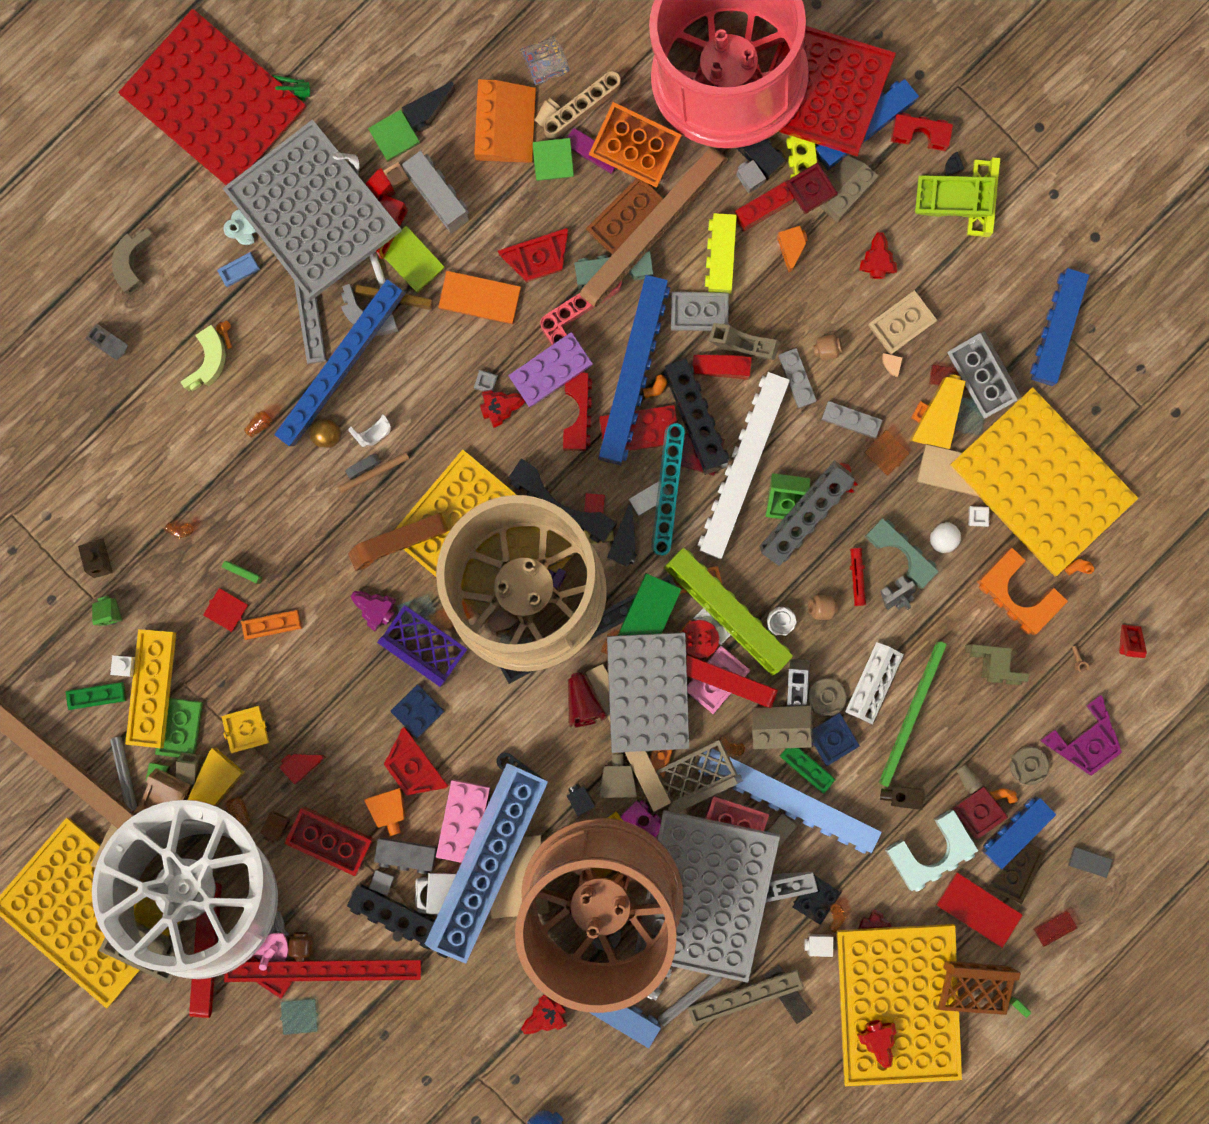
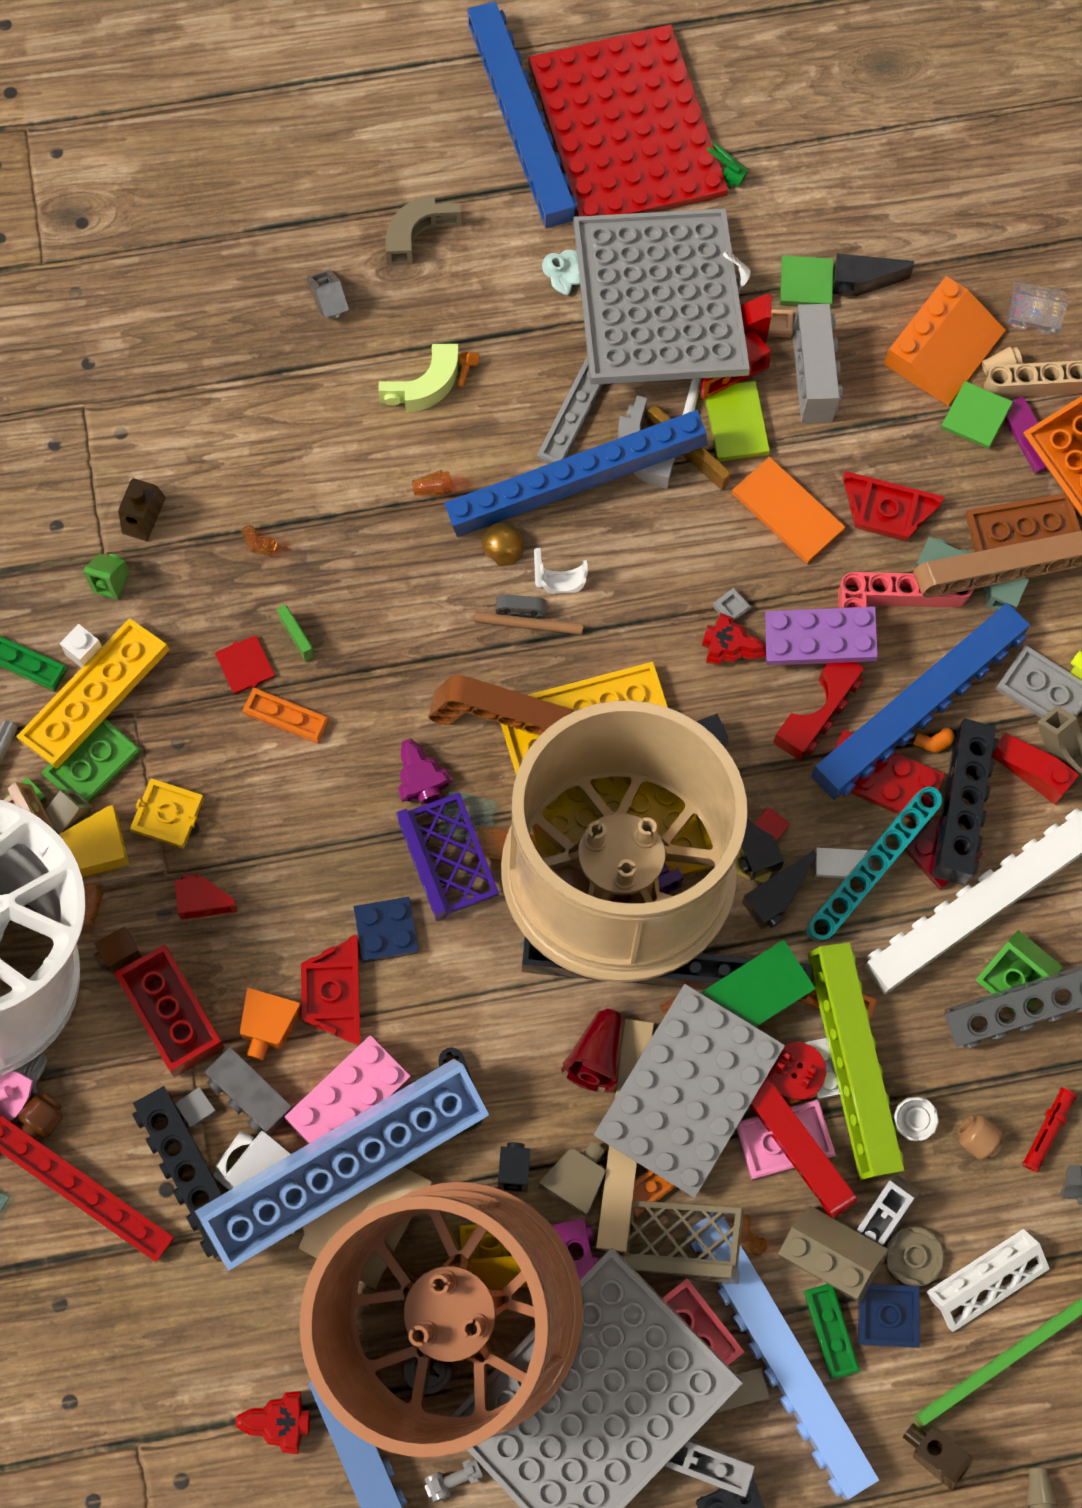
camera: 30 degrees right, 15 degrees down
medium blue tile [217,252,260,288] -> none
none -> blue brick [467,1,578,229]

